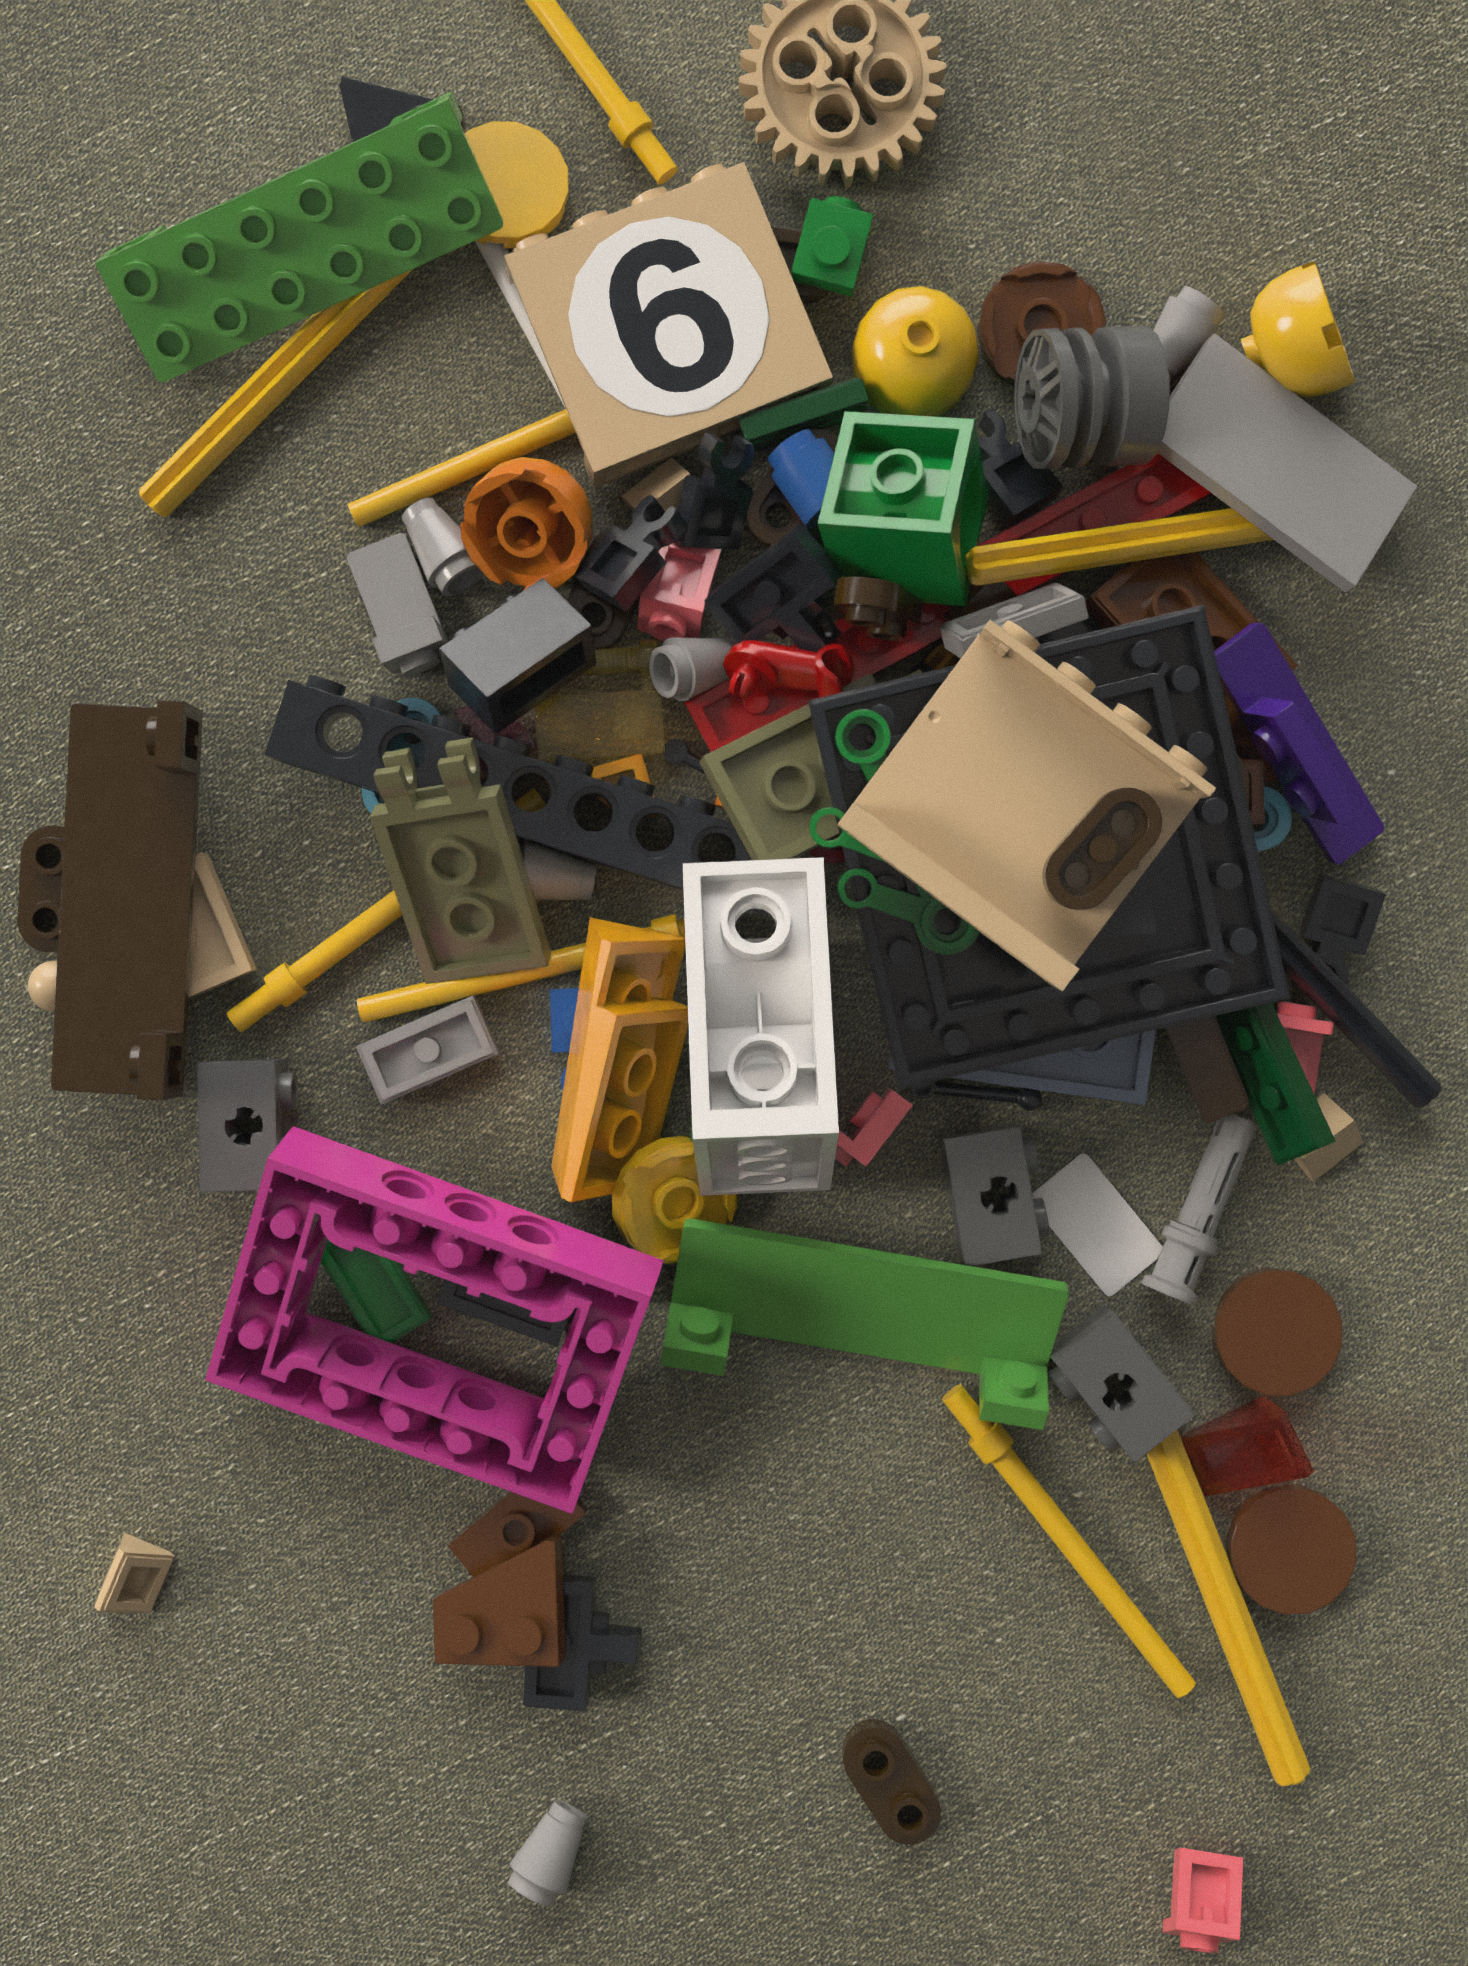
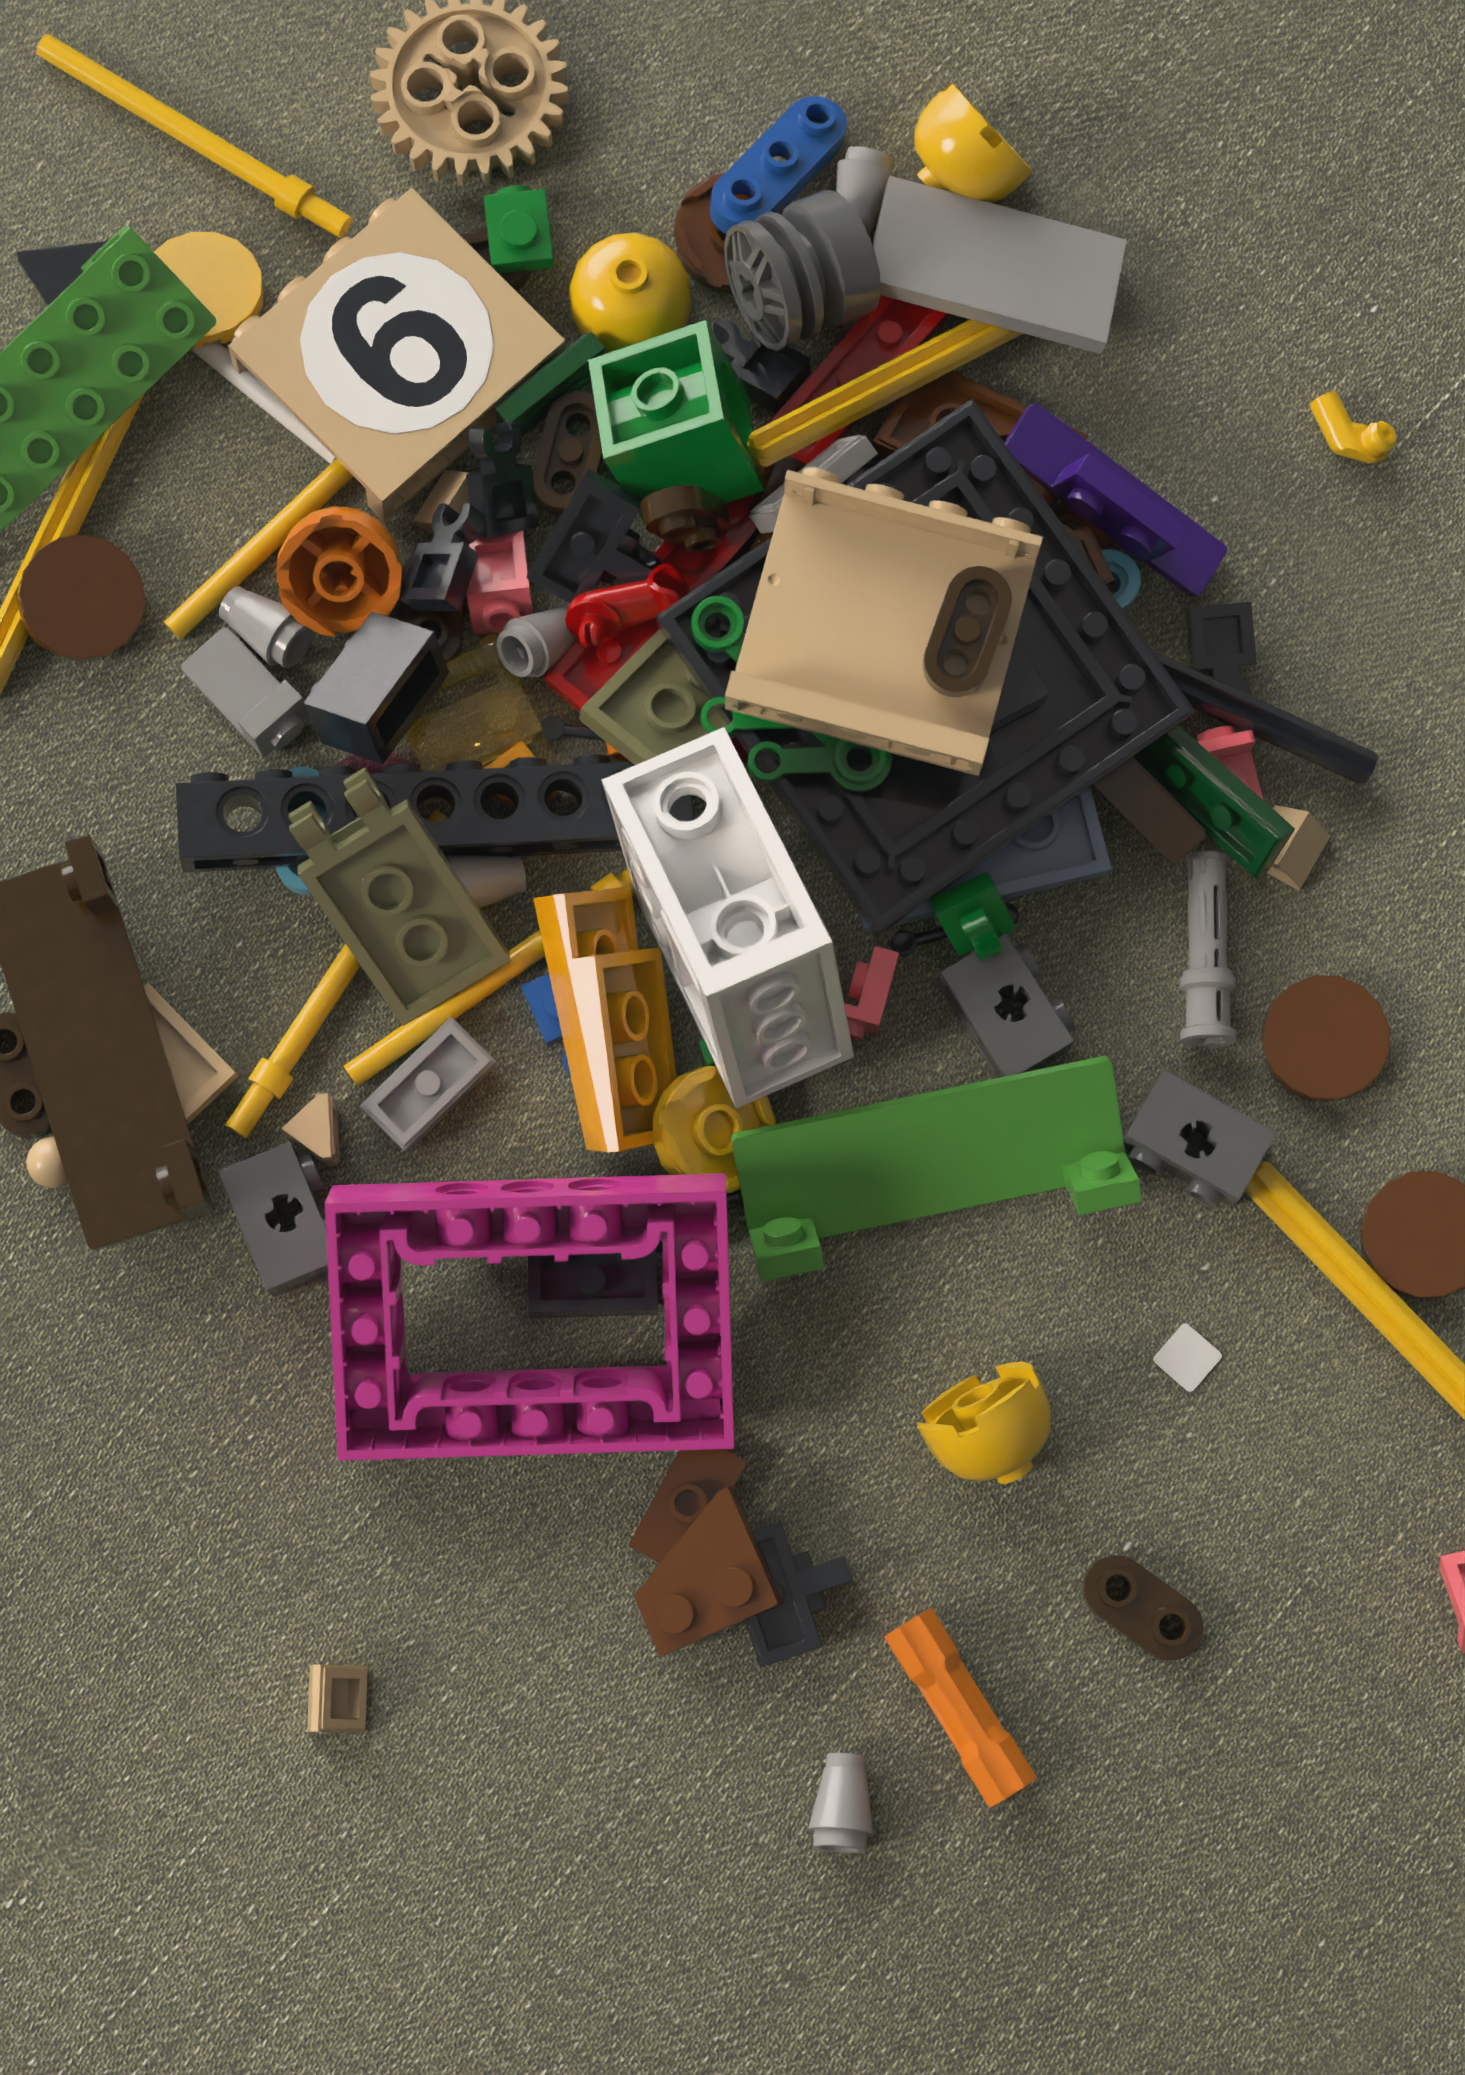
camera: 20 degrees left, 10 degrees down
green tile [321,1240,433,1343] -> none
blue brick [768,429,834,529] -> none
yellow bar [942,1384,1196,1698] -> none
white sticker [1032,1154,1163,1296] -> none
clear red slope [1181,1395,1314,1496] -> none
none -> reddish brown tile [16,534,145,662]
none -> tan slope [281,1093,341,1167]
none -> blue plate [709,96,847,234]
none -> orange axle [884,1607,1037,1808]
none -> yellow cylinder [917,1361,1051,1484]
none -> green tile [930,871,1017,961]
none -> white sticker [1153,1323,1222,1392]

